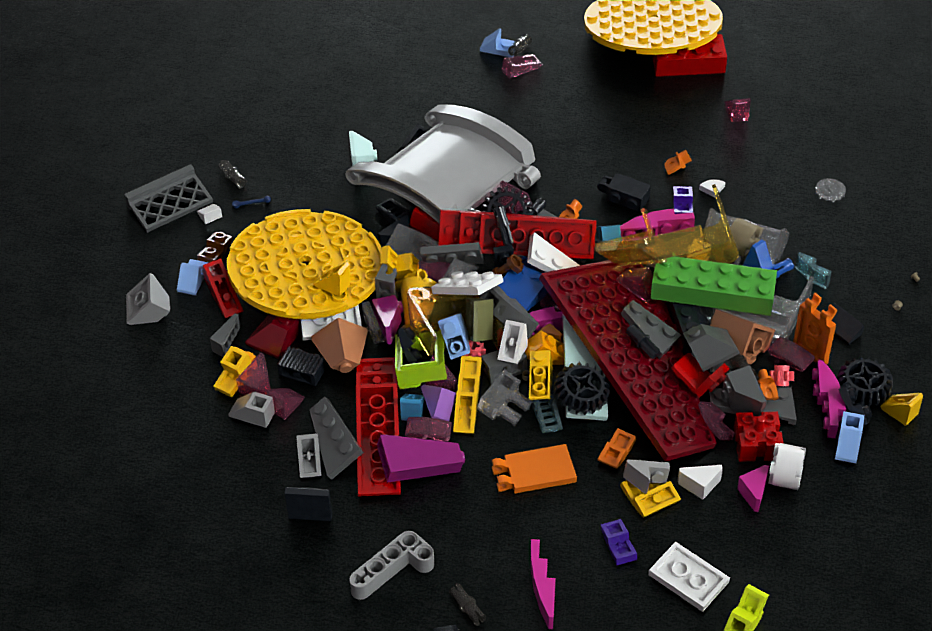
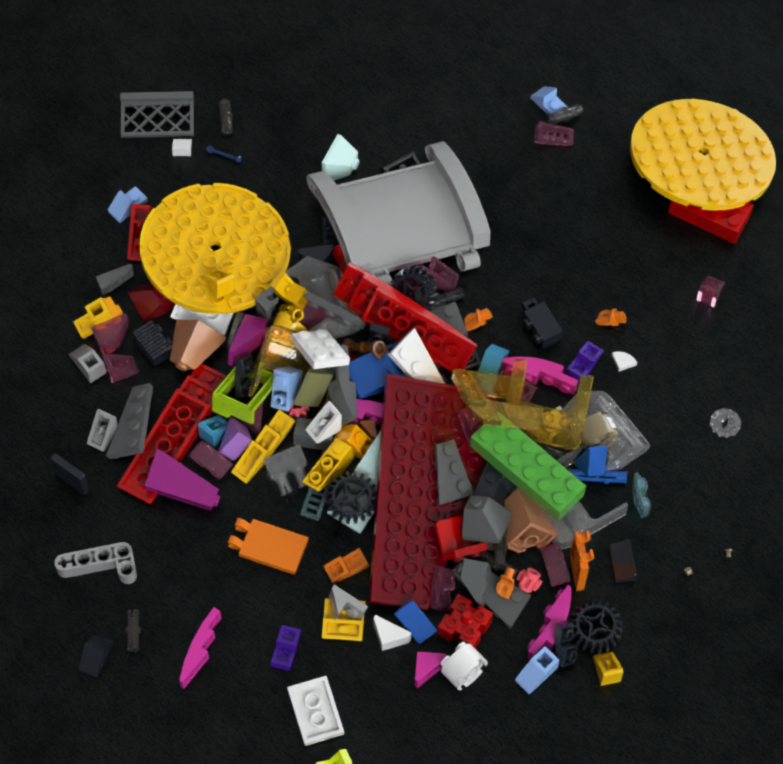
camera: 30 degrees right, 15 degrees up
light grey slope [126,273,170,325] -> none
reddish brown slope [197,232,233,263] -> none
black axle [492,206,514,246] -> none
black axle [626,324,660,359] -> none
none -> blue slope [394,600,437,644]

